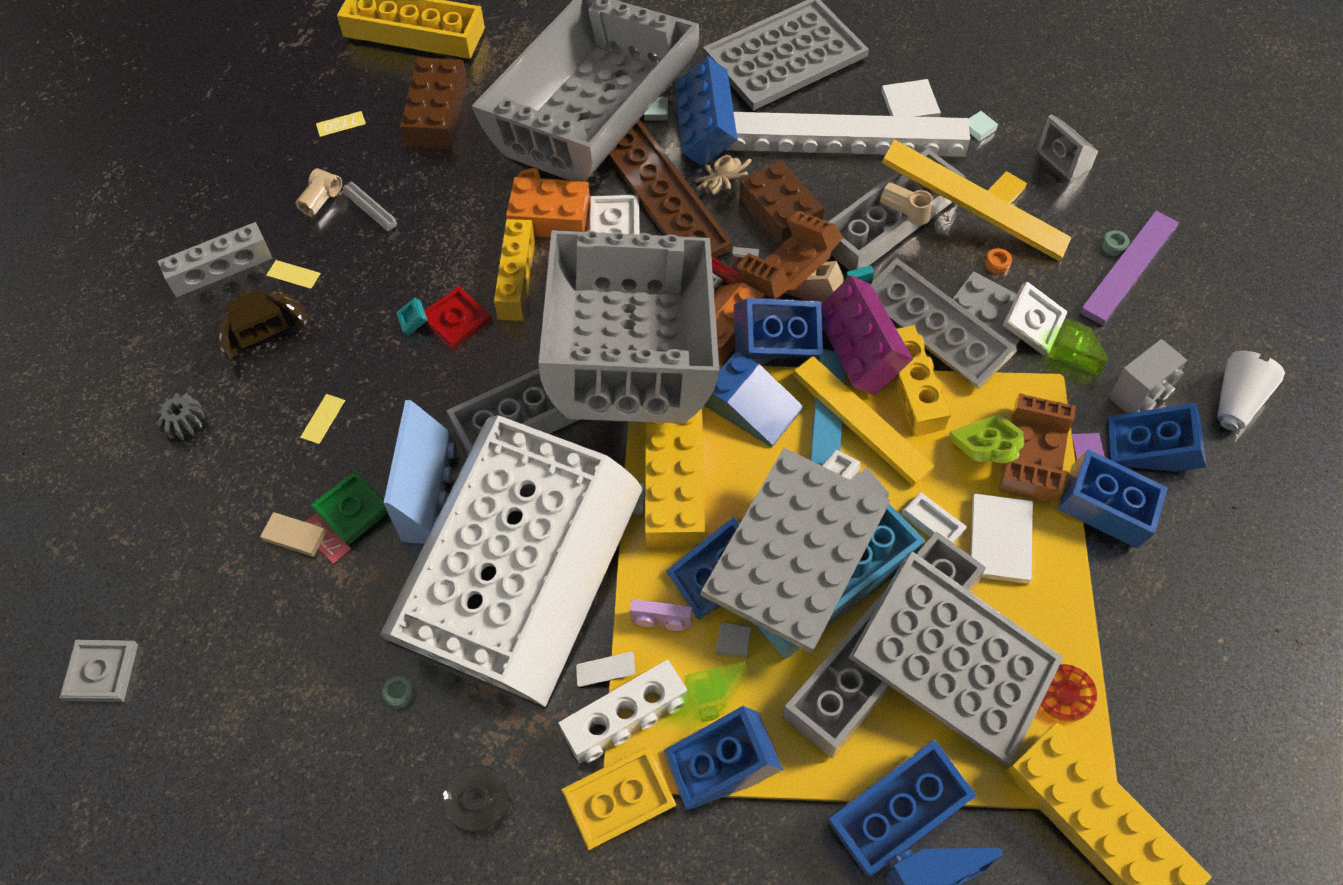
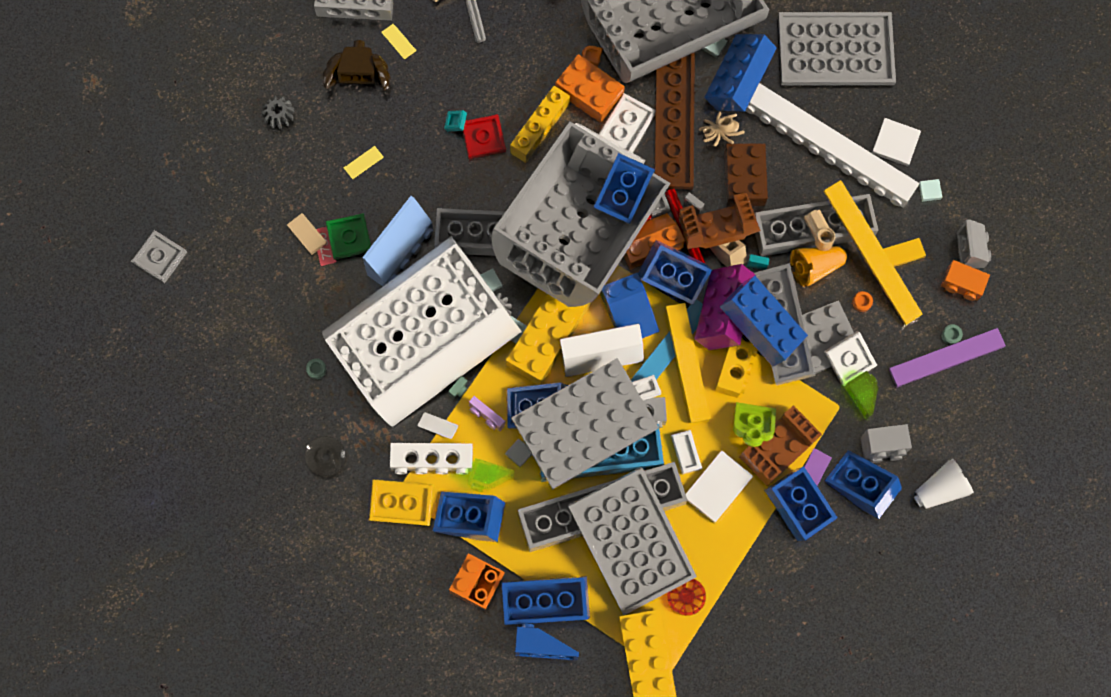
camera: 25 degrees right, 15 degrees up
none -> sand green plate [448,376,467,399]
none -> orange slope [449,553,505,610]
none -> white slope [560,323,644,377]
none -> blue slope [594,153,655,224]
none -> blue brick [720,275,808,367]
none -> light orange cone [790,246,847,287]
none -> orange brick [941,260,990,301]

